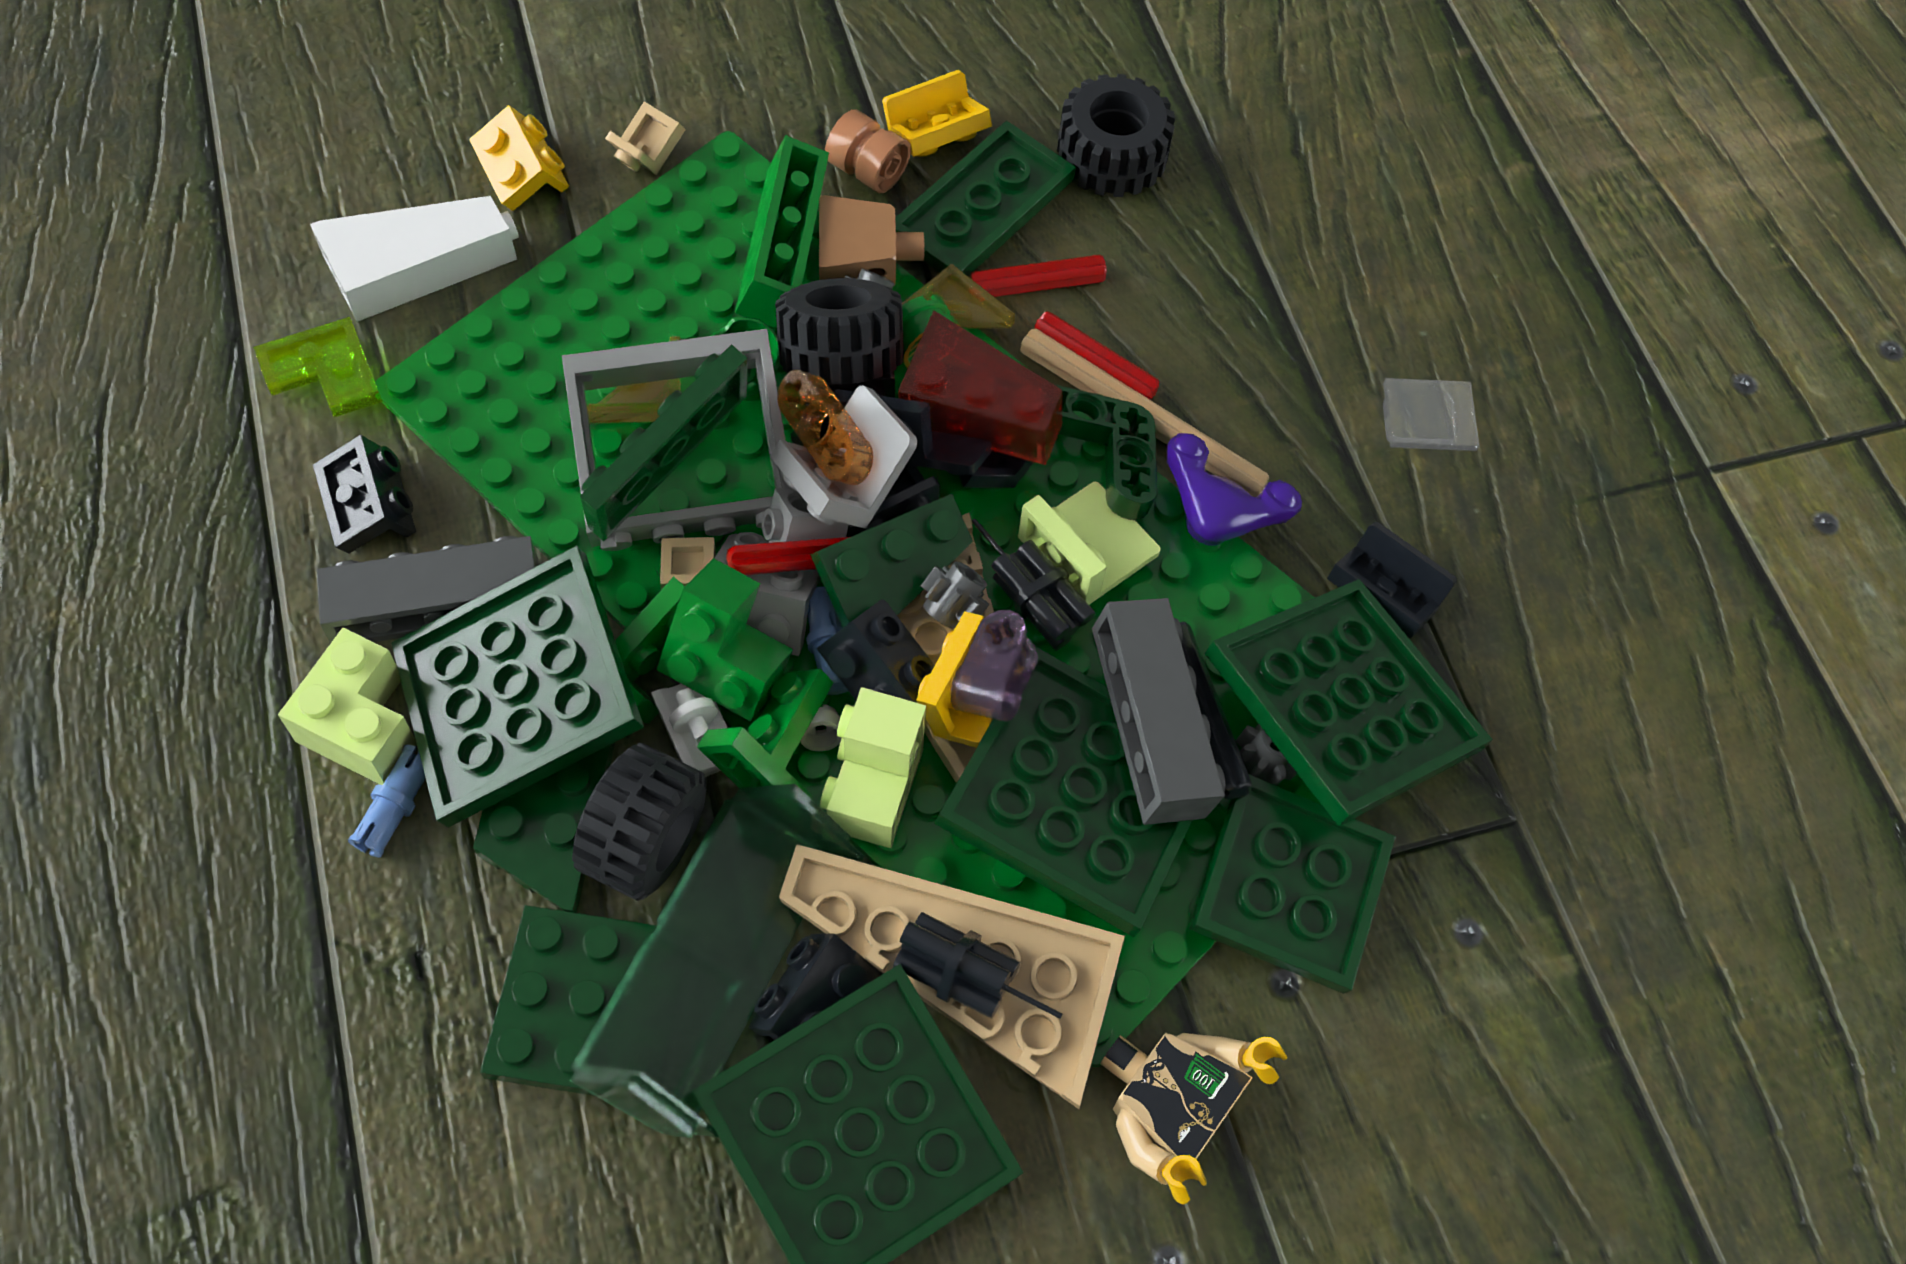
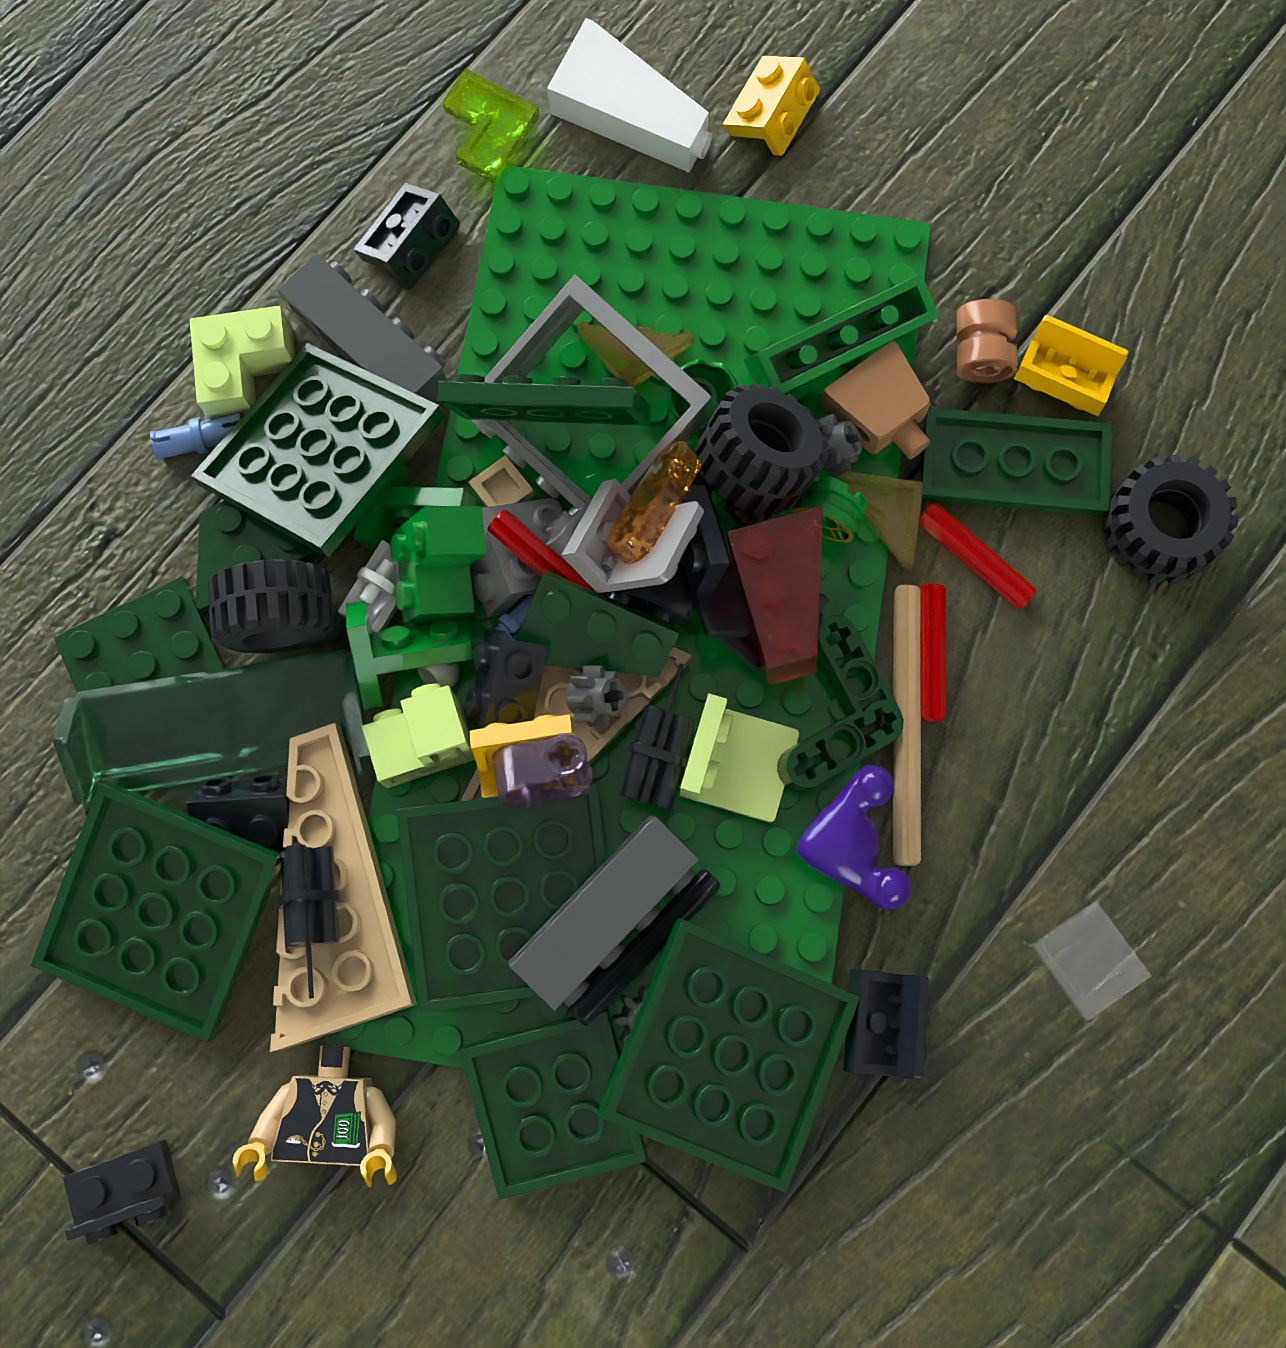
camera: 65 degrees right, 15 degrees up
tan bracket [605,101,686,175] -> none

